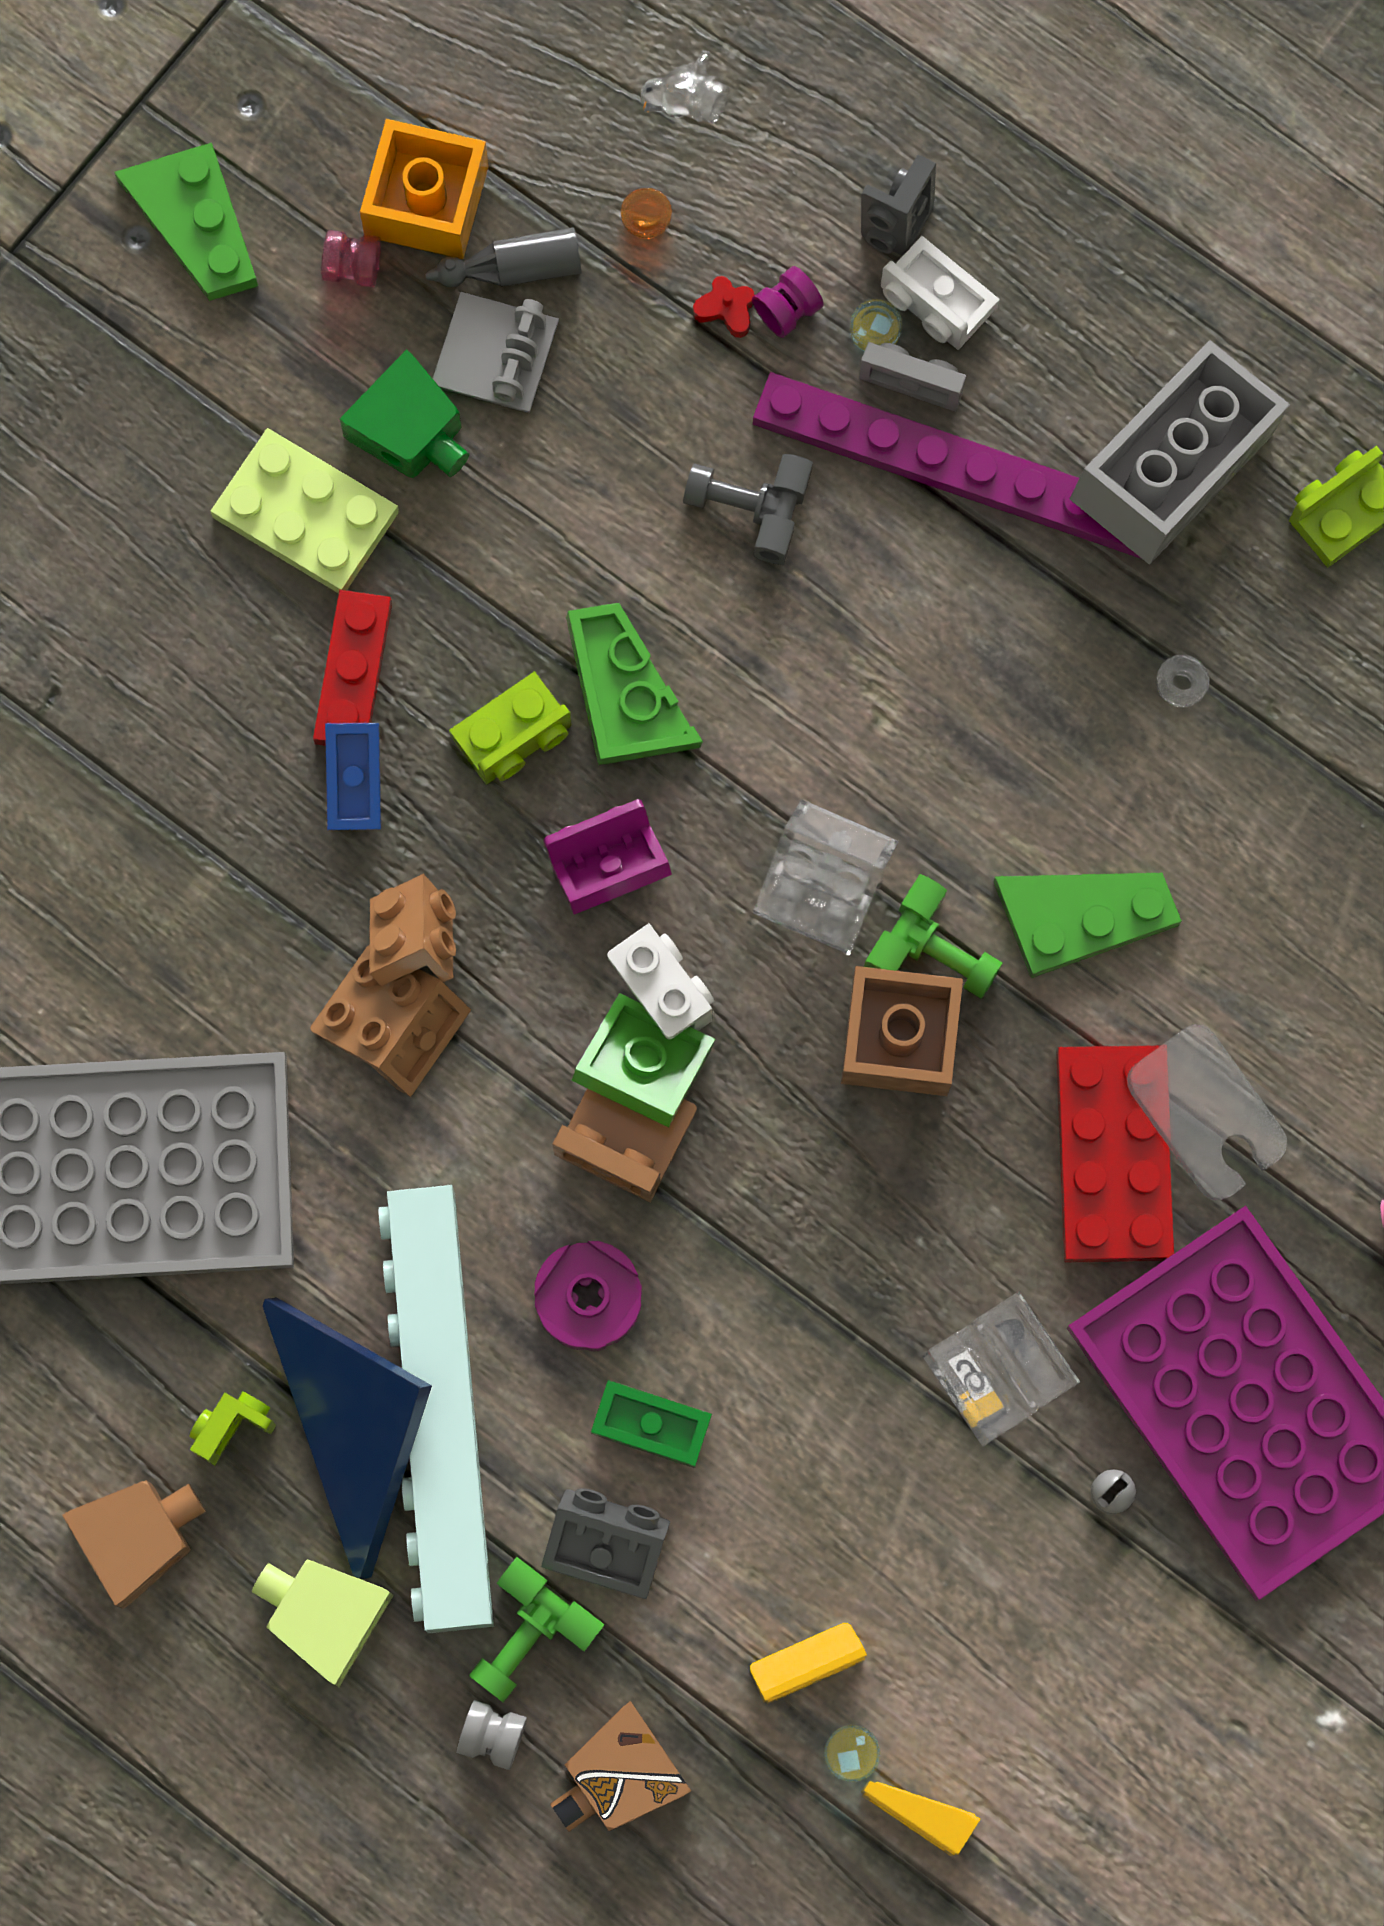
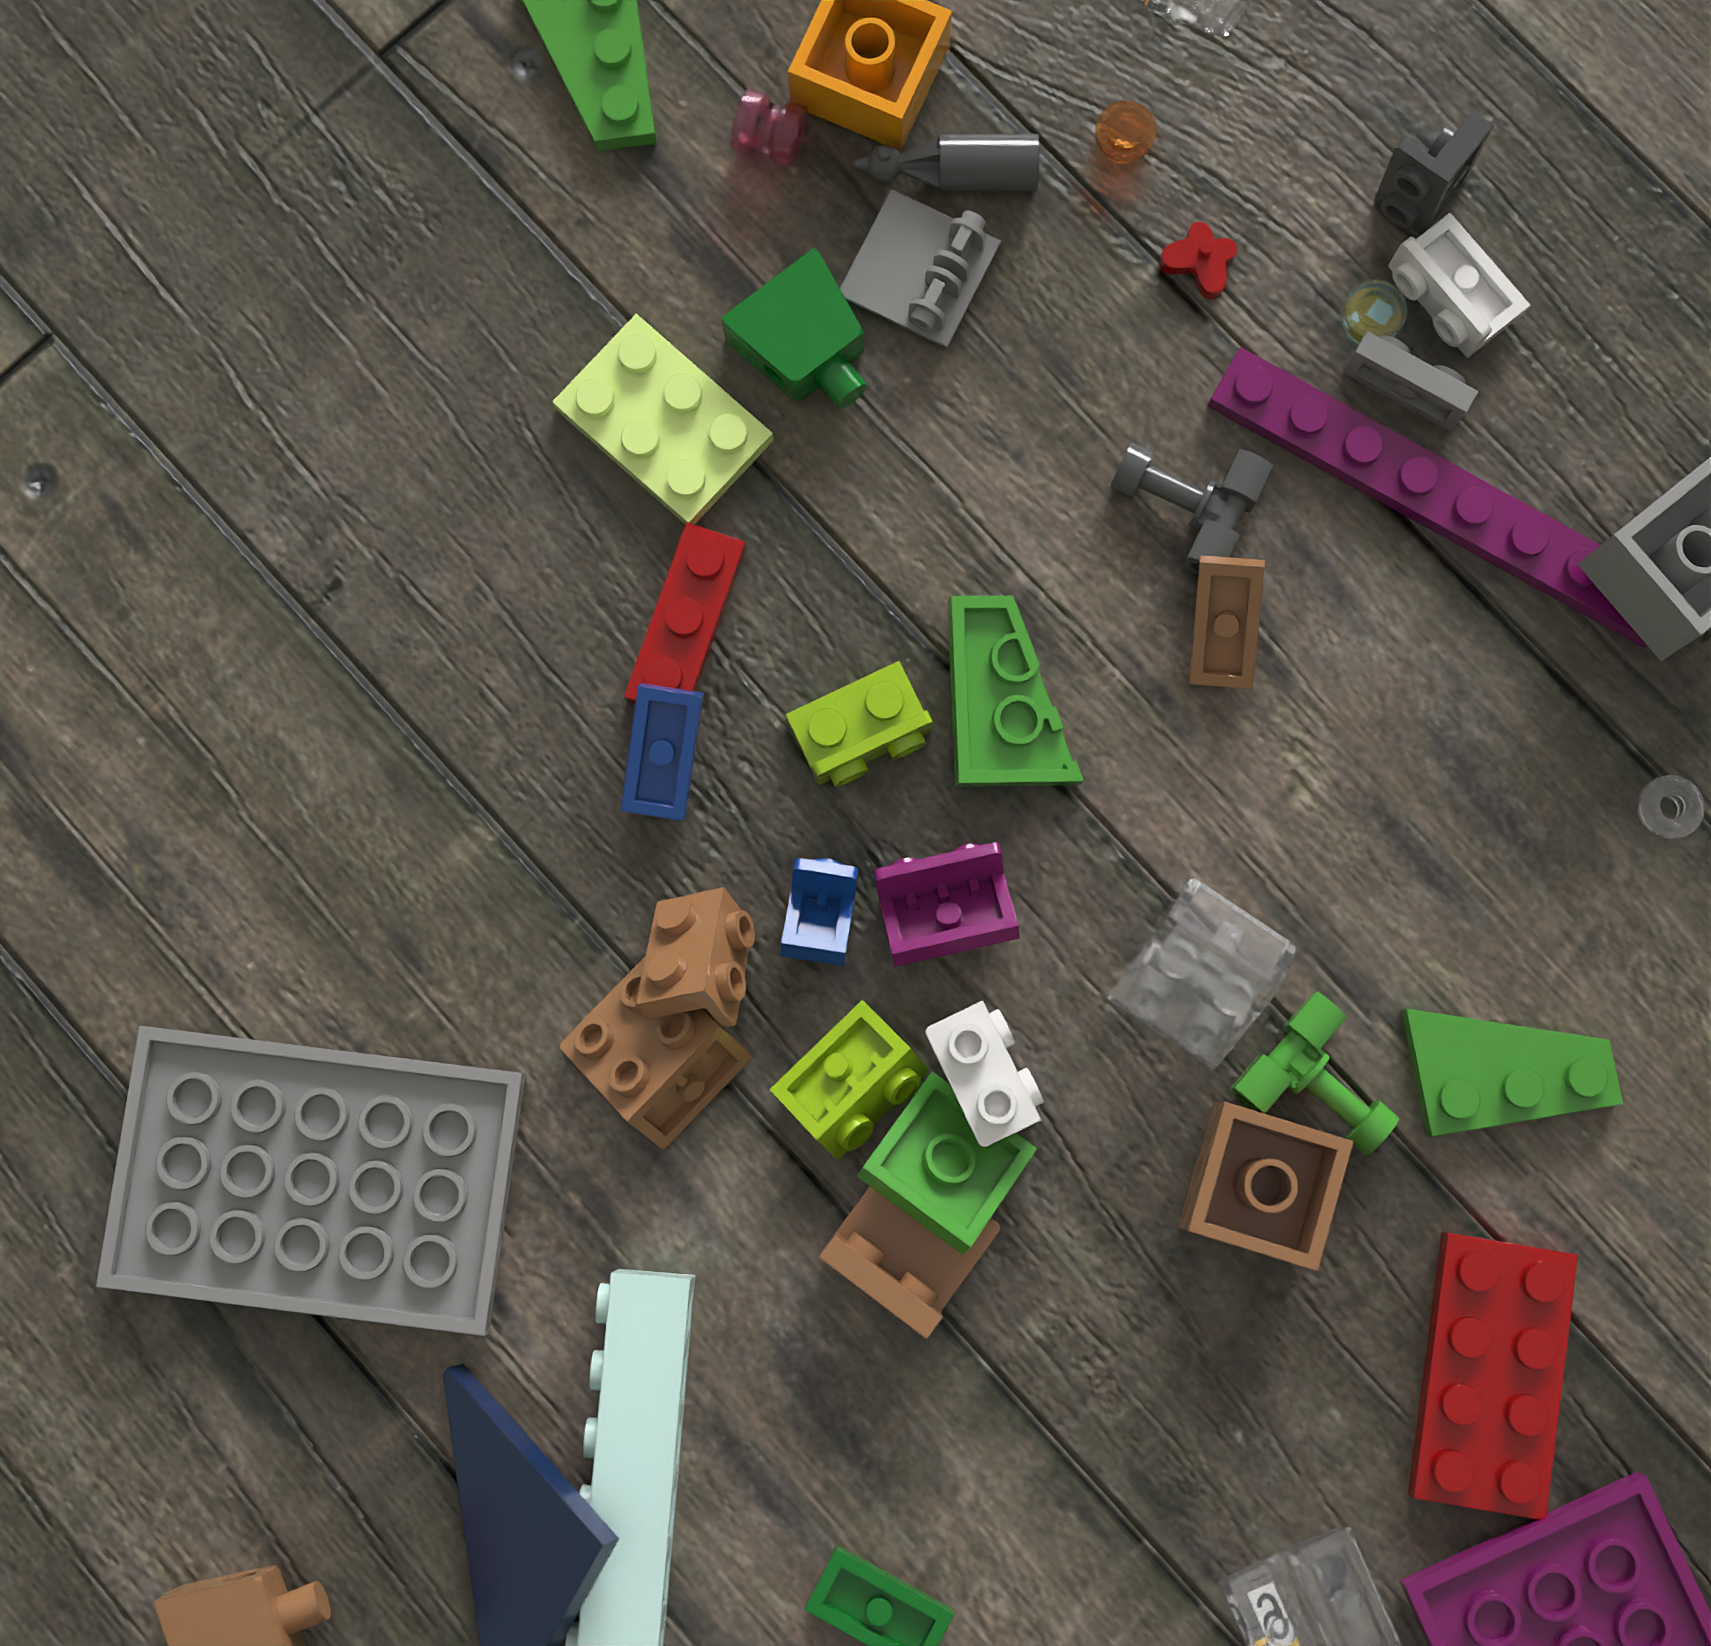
camera: 15 degrees right, 5 degrees up
lime bracket [189,1391,276,1466] -> none
magenta plate [534,1241,642,1351] -> none
magenta wheel [752,266,824,338] -> none
clear piece [1127,1024,1287,1200] -> none
none -> lime bracket [769,1000,929,1159]
none -> blue bracket [780,858,858,966]
none -> medium nougat plate [1189,555,1265,689]

